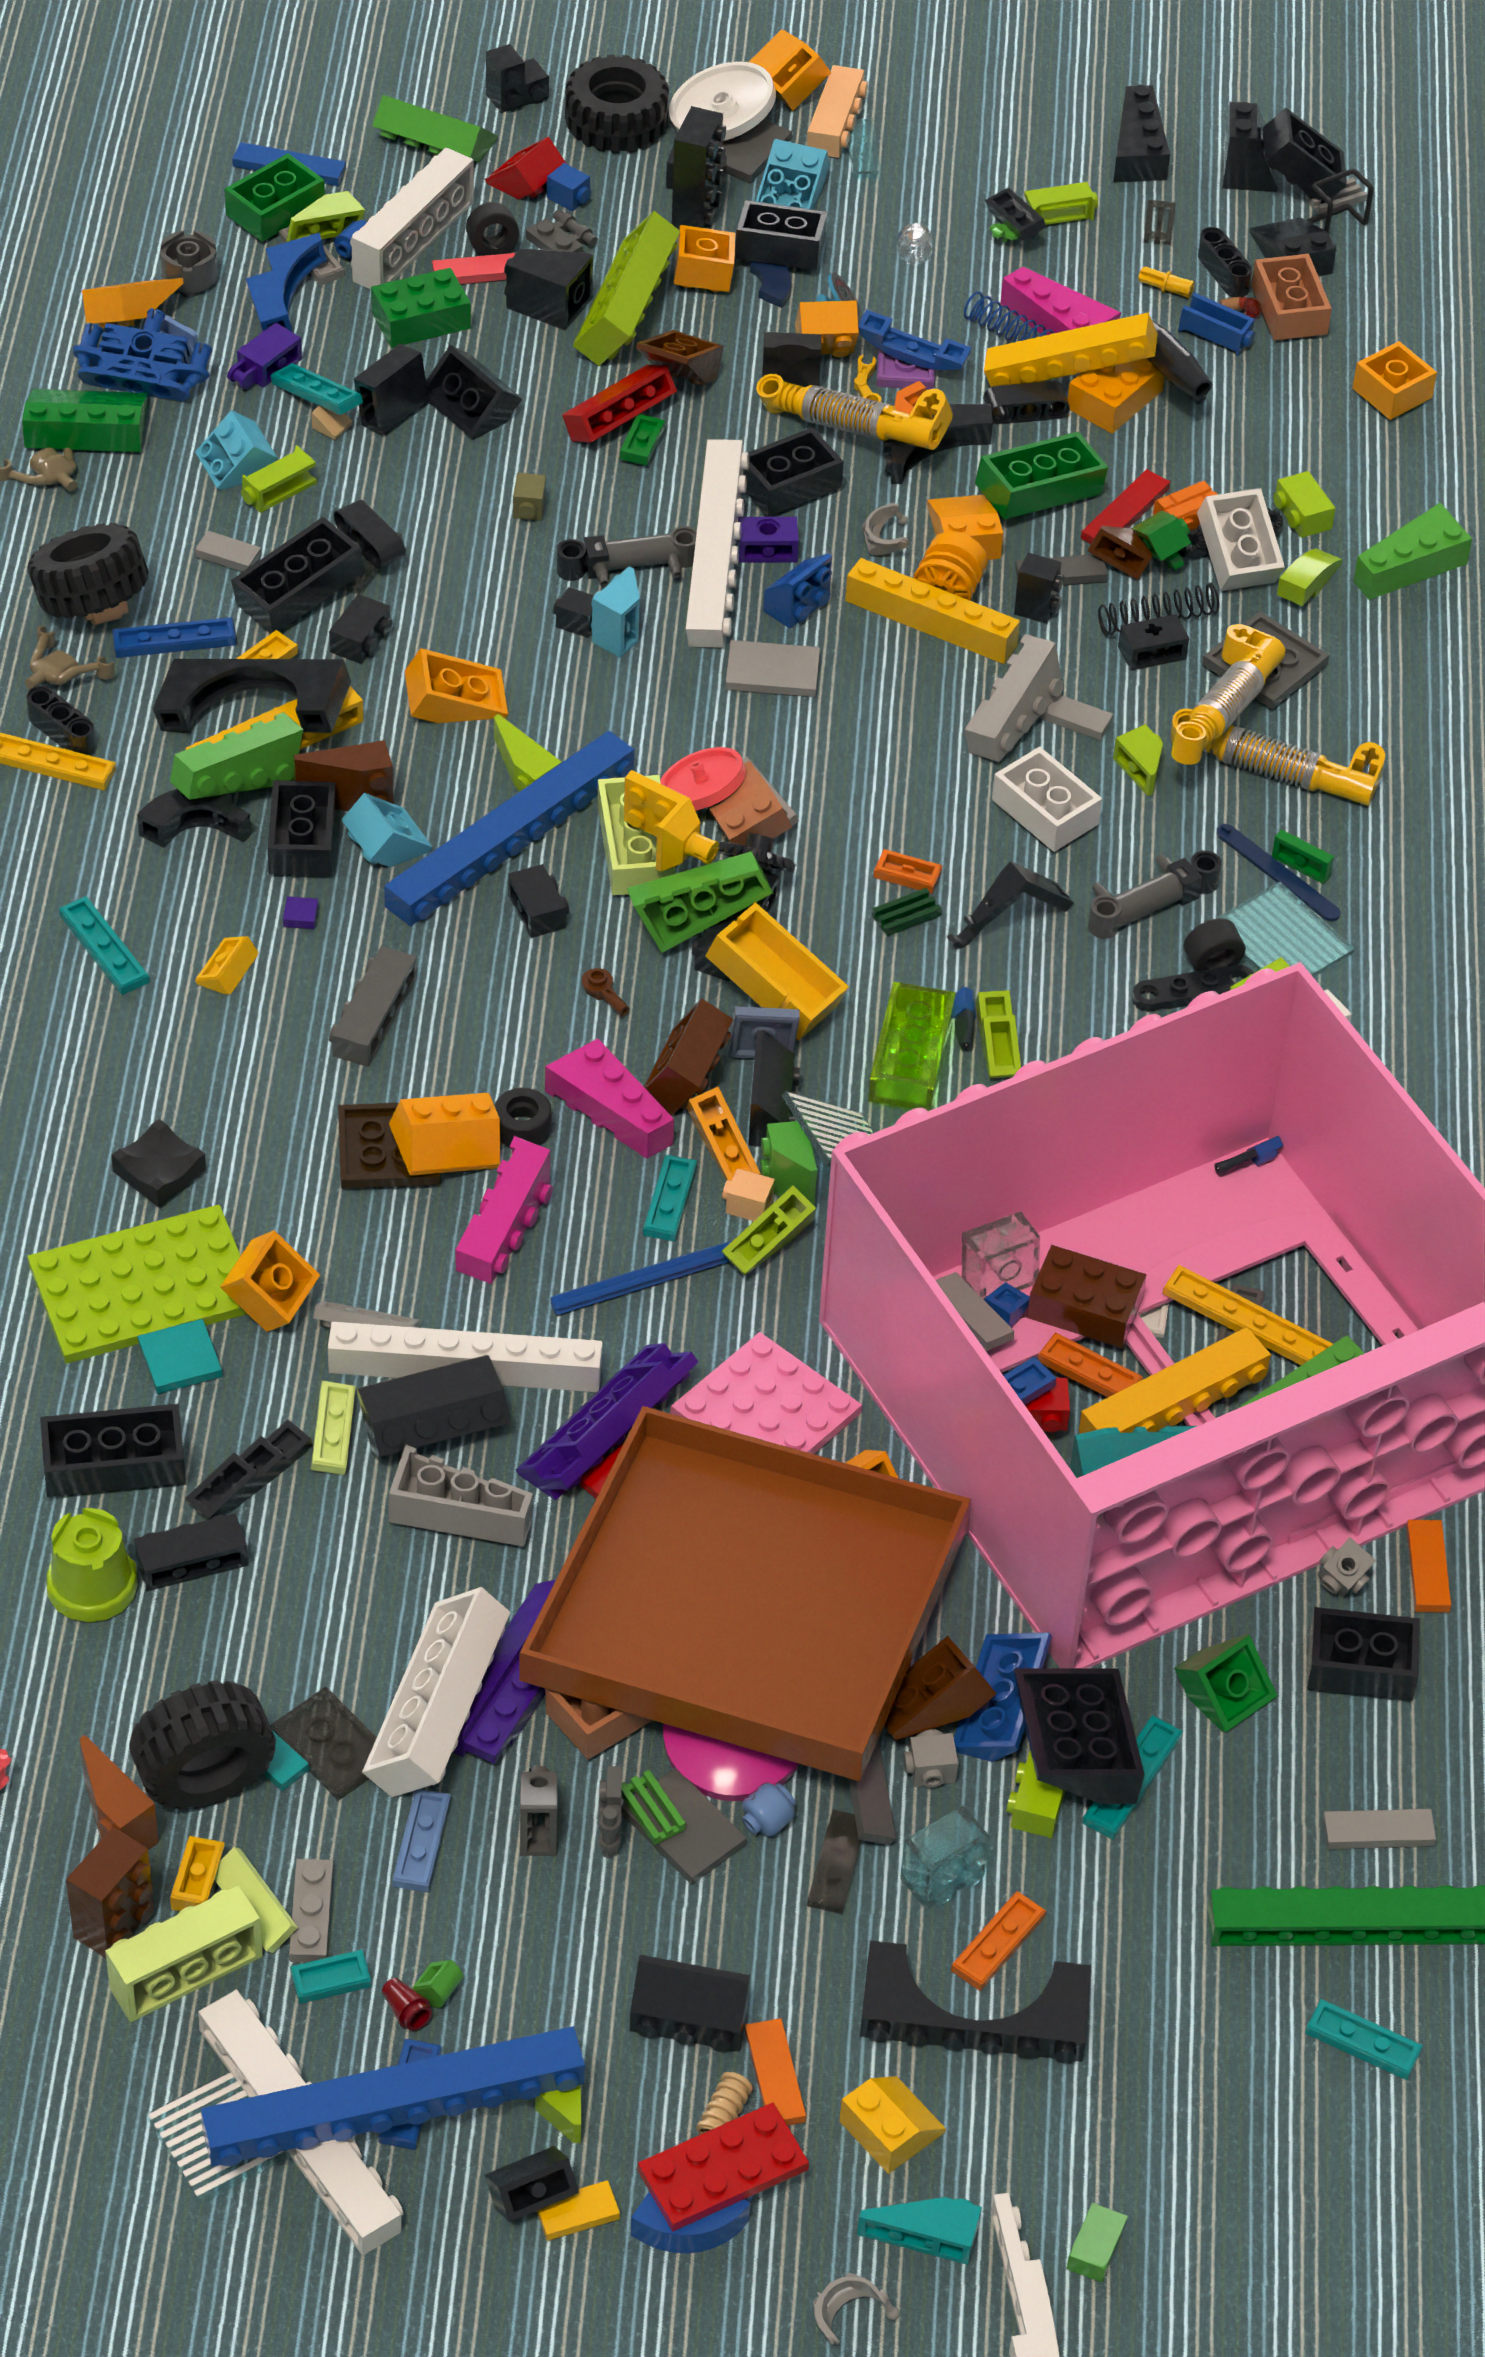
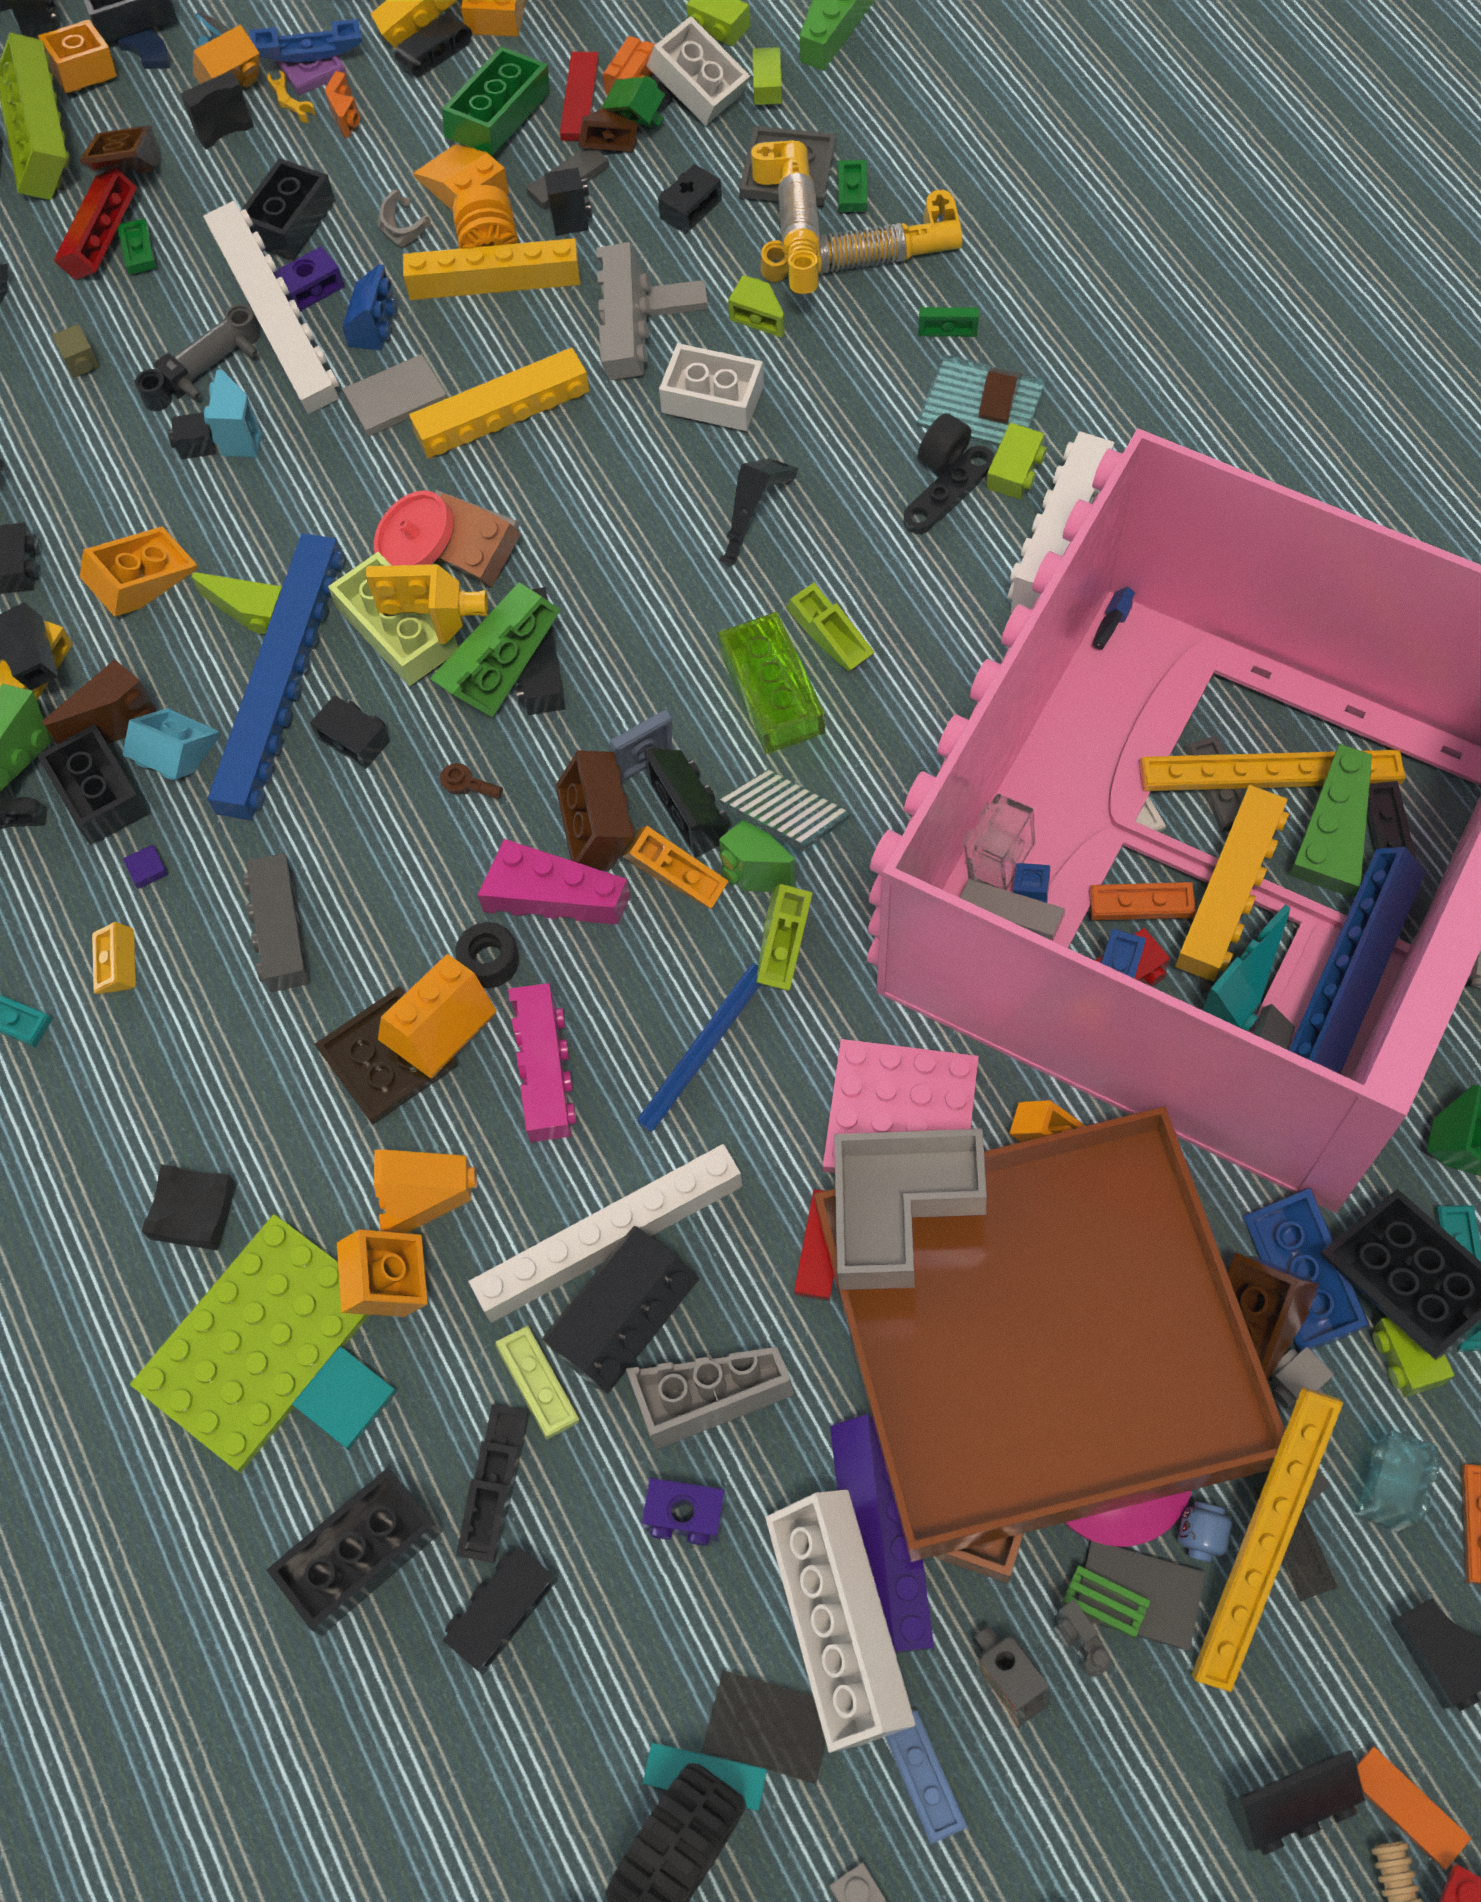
camera: 25 degrees left, 15 degrees up
lime piece [46,1508,138,1623] -> none
light grey plate [313,1301,420,1328] -> none
dark purple slope [515,1343,698,1500] -> none
teal tile [643,1154,697,1242] -> none
yellow piece [705,902,849,1041] -> none
black gear [718,833,796,873] -> none
light nougat brick [722,1169,775,1221] -> none
yellow piece [756,374,953,450] -> none
dark green tile [872,888,942,936] -> none
orange tile [873,849,943,894] -> none
black arch [883,404,993,484] -> none
piece [952,986,976,1050] -> none
reddish brown brick [1027,1244,1147,1348] -> none
dark grey piece [1088,850,1222,939] -> none
black piece [1098,582,1220,636] -> none
dark blue piece [1216,824,1341,922] -> none
none -> light orange slope [374,1149,478,1233]
none -> yellow brick [409,347,590,459]
none -> dark purple brick [642,1478,726,1546]
none -> light grey piece [834,1129,987,1290]
none -> green plate [838,160,867,212]
none -> reddish brown slope [978,368,1022,424]
none -> yellow tile [1191,1386,1343,1692]

